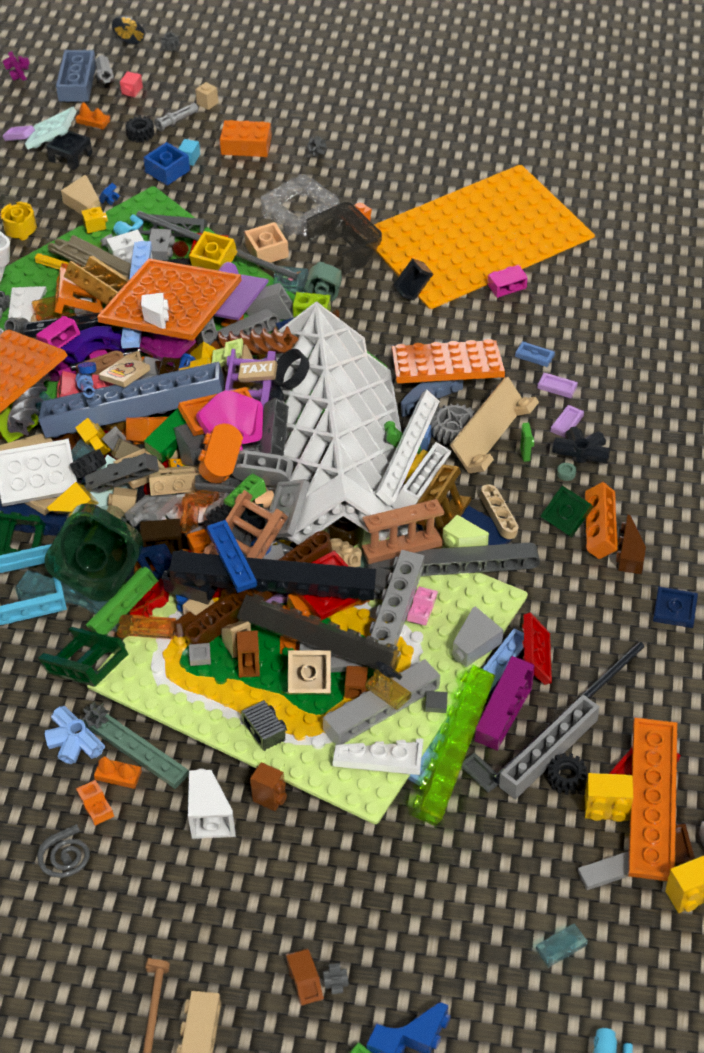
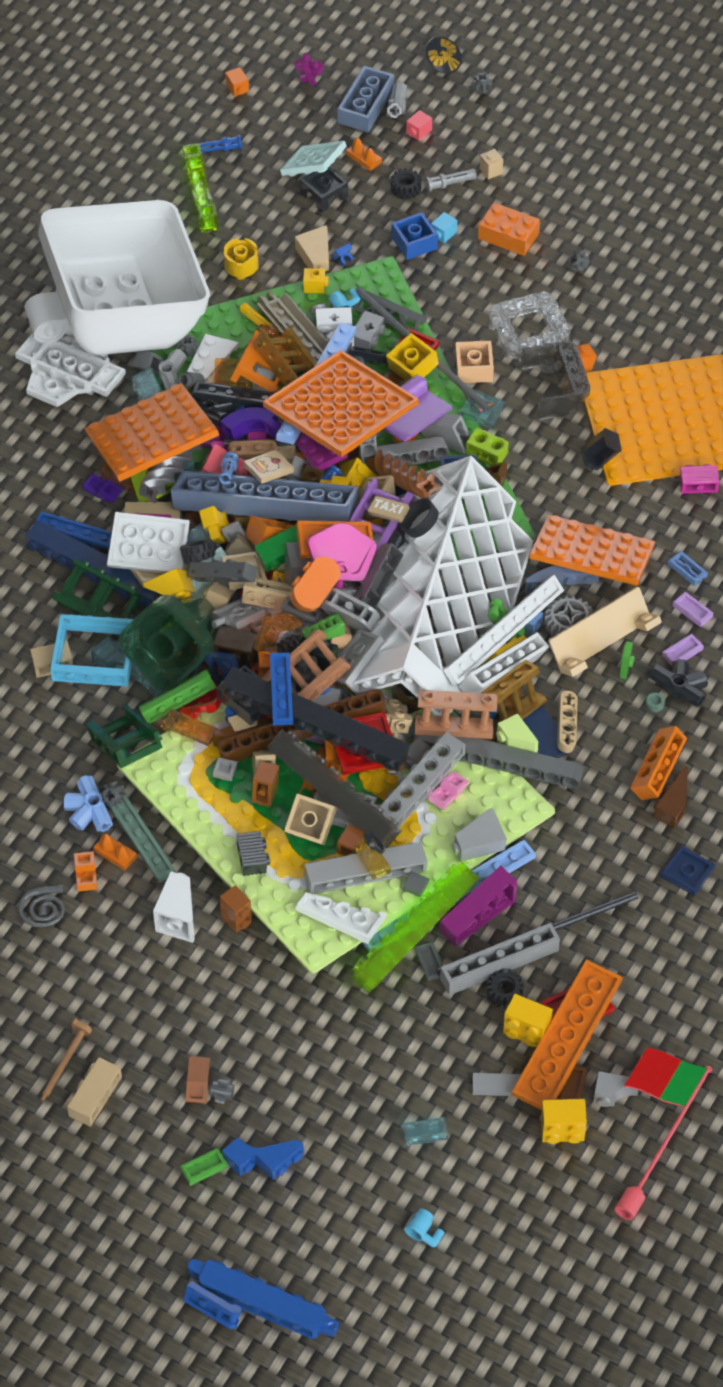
camera: 20 degrees right, 5 degrees up
lavender tile [3,126,35,141] -> none
dark pink brick [36,316,80,348] -> none
blue tile [78,362,97,374] -> none
white slope [141,293,169,329] -> none
clear red plate [173,241,189,257] -> none
yellowish green slope [212,338,243,367] -> none
sand green brick [305,262,342,301] -> none
red plate [522,612,552,685] -> none
dark green tile [540,485,594,538] -> none

